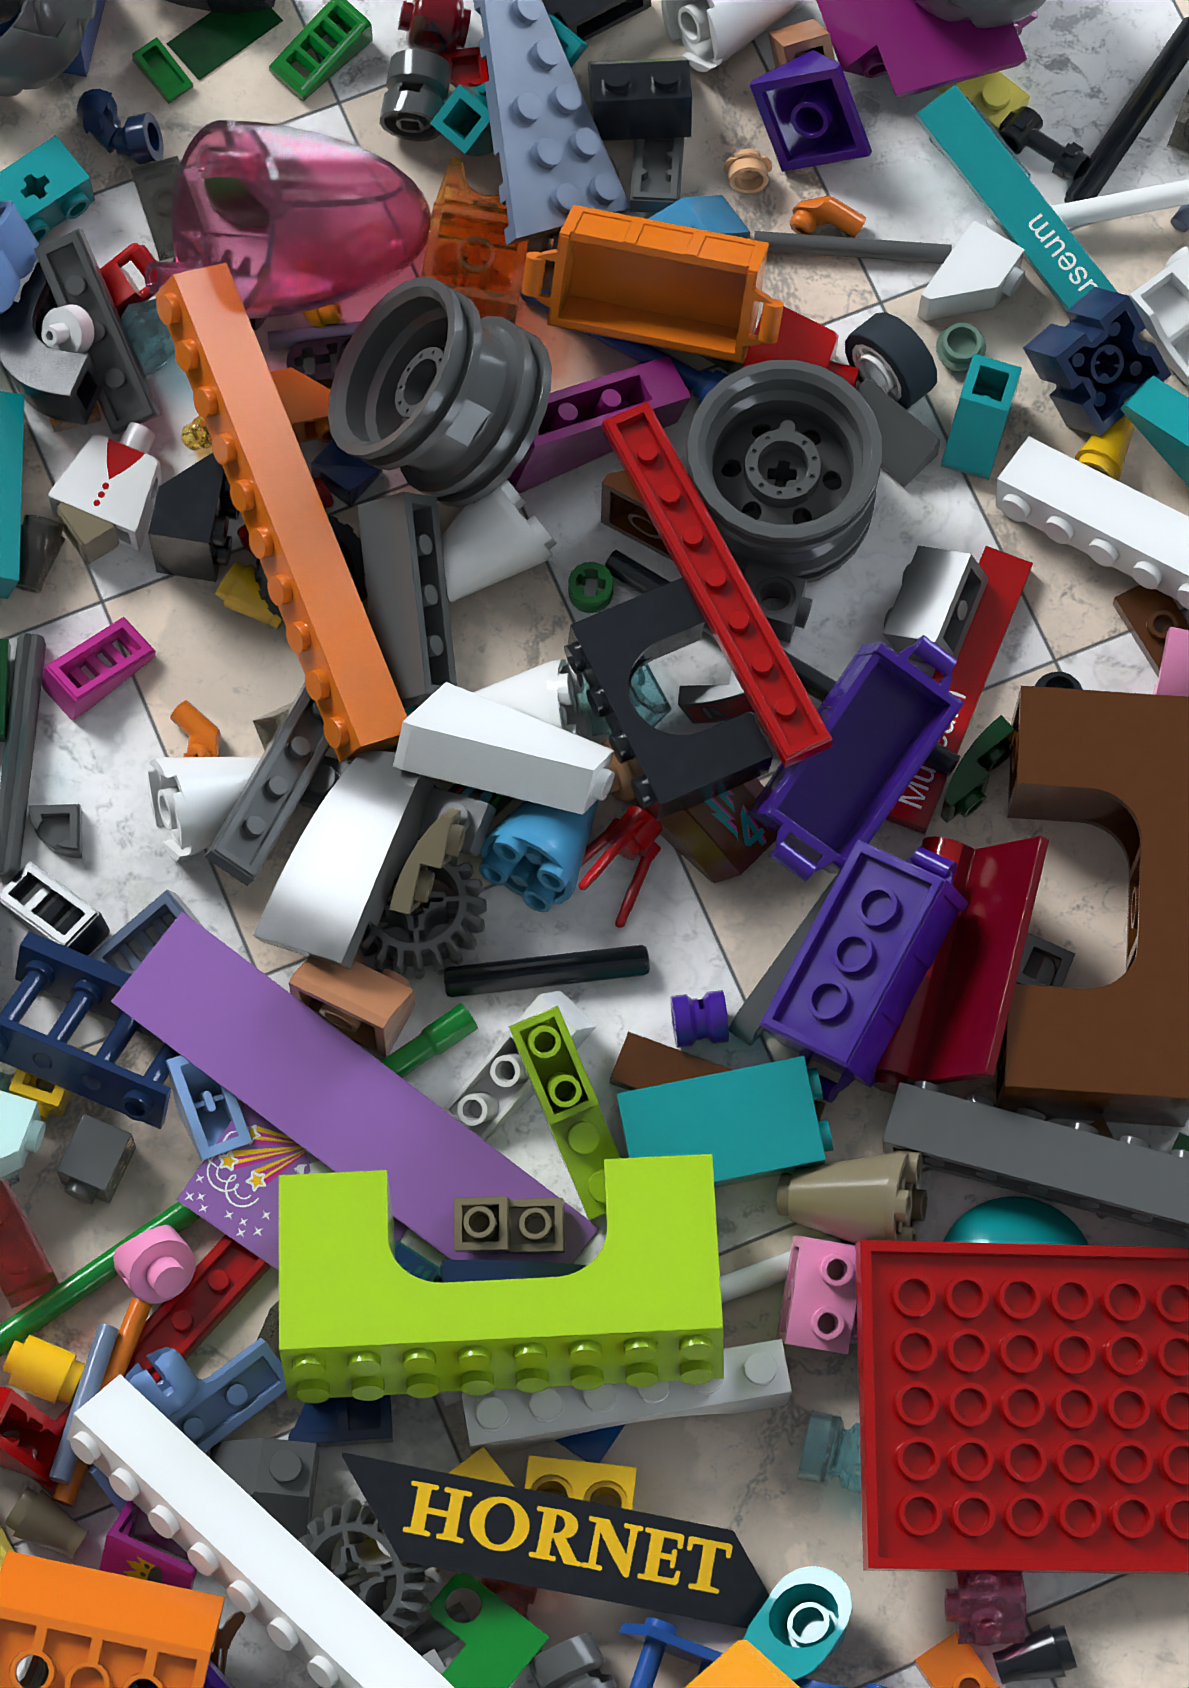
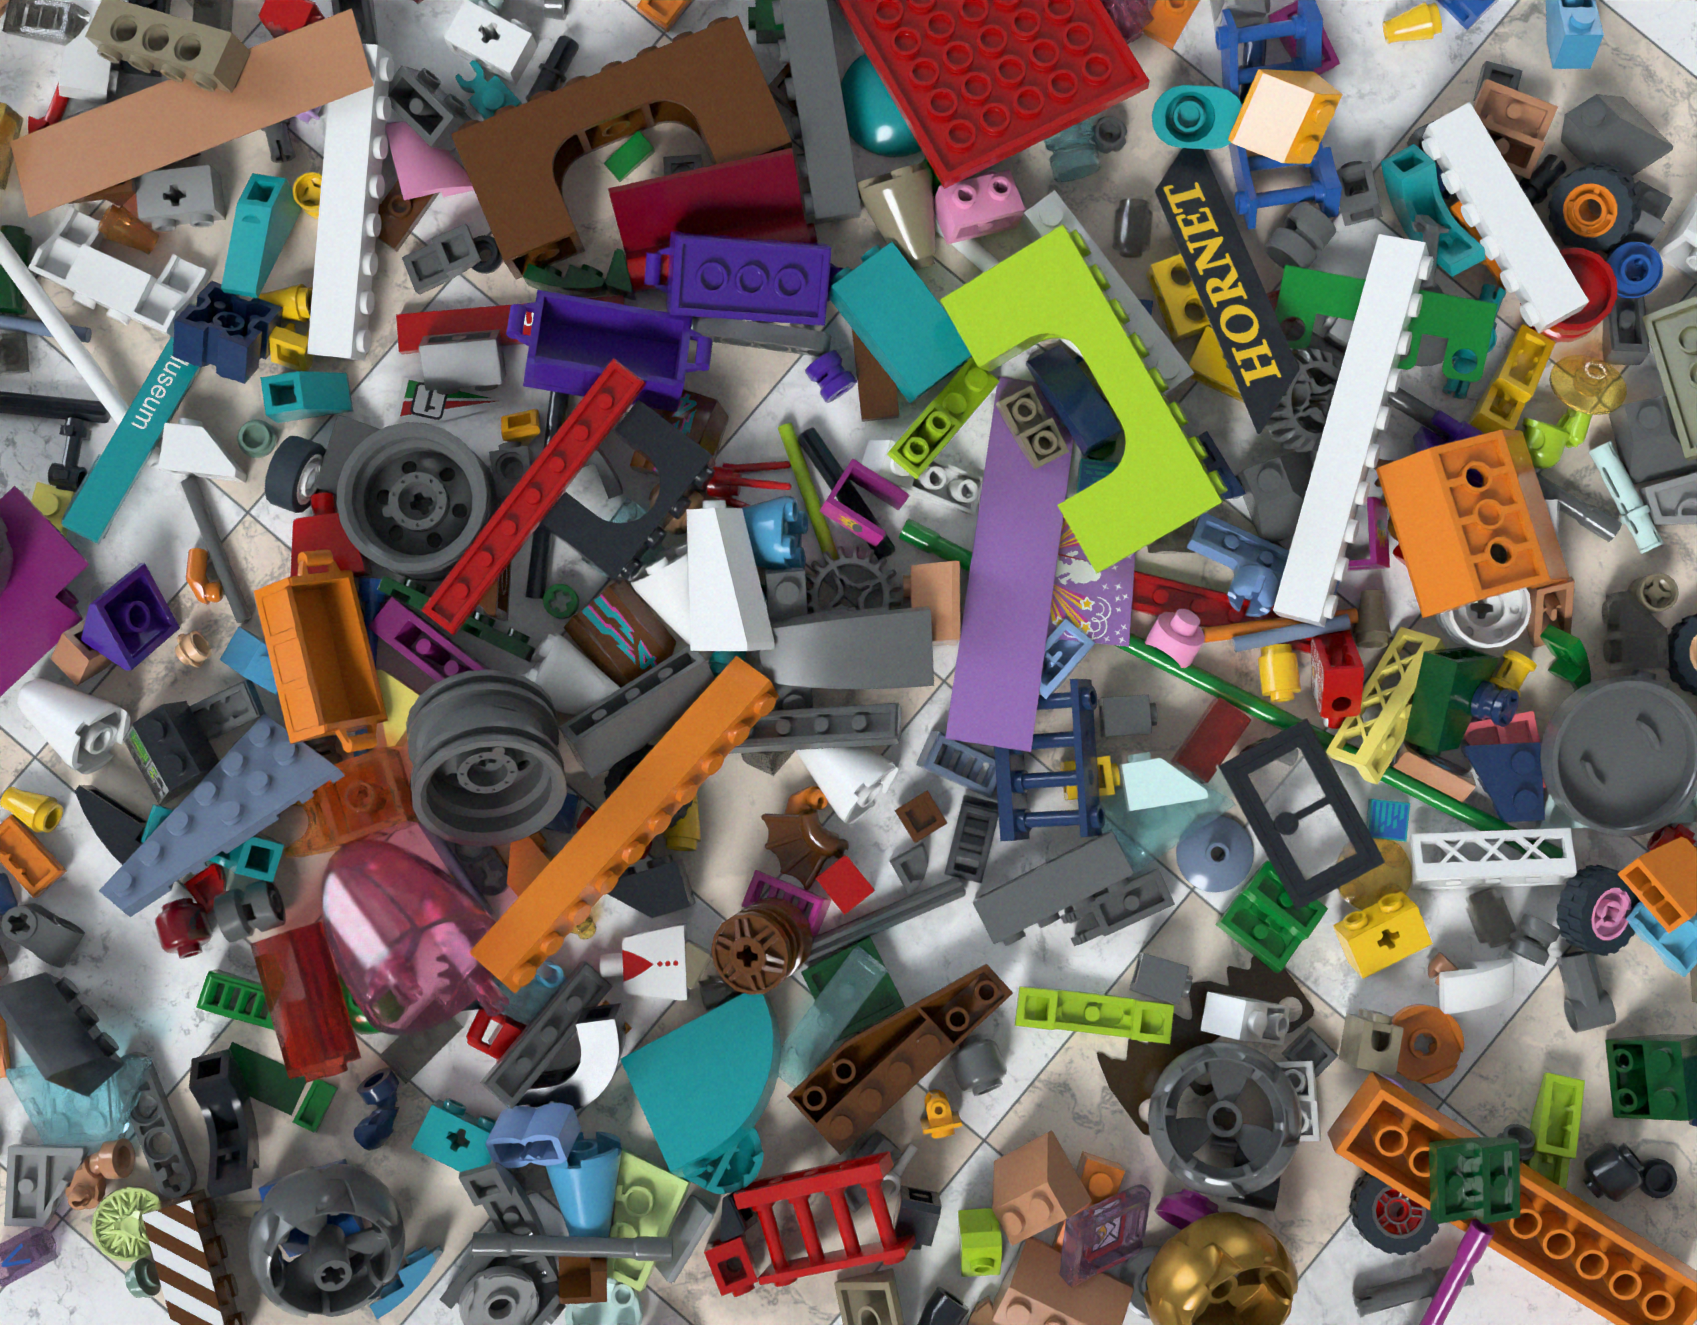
camera: 115 degrees left, 15 degrees up
white tile [41,304,94,354] -> none
dark tan slope [389,808,466,914] -> none
none -> clear red brick [250,921,361,1082]
none -> yellow tile [269,323,313,371]
none -> light yellow slope [376,669,422,748]
none -> dark green wing [377,576,536,662]
none -> sticker [394,377,505,424]
none -> dark grey slope [402,224,482,295]
none -> light orange slope [501,409,541,446]
none -> medium azure hand [535,960,567,988]
none -> reddish brown slope [563,580,677,688]
none -> green piece [604,130,655,182]
none -> dark green slope [605,248,636,301]
none -> reddish brown wheel [711,897,813,995]
none -> reddish brown arm [761,809,849,890]
none -> lime bar [778,423,839,565]
none -> red panel [815,855,875,915]
none -> magenta piece [819,458,910,547]
none -> reddish brown plate [894,790,947,843]
none -> dark grey plate [1090,116,1127,154]
none -> clear smoke brick [1112,198,1153,258]

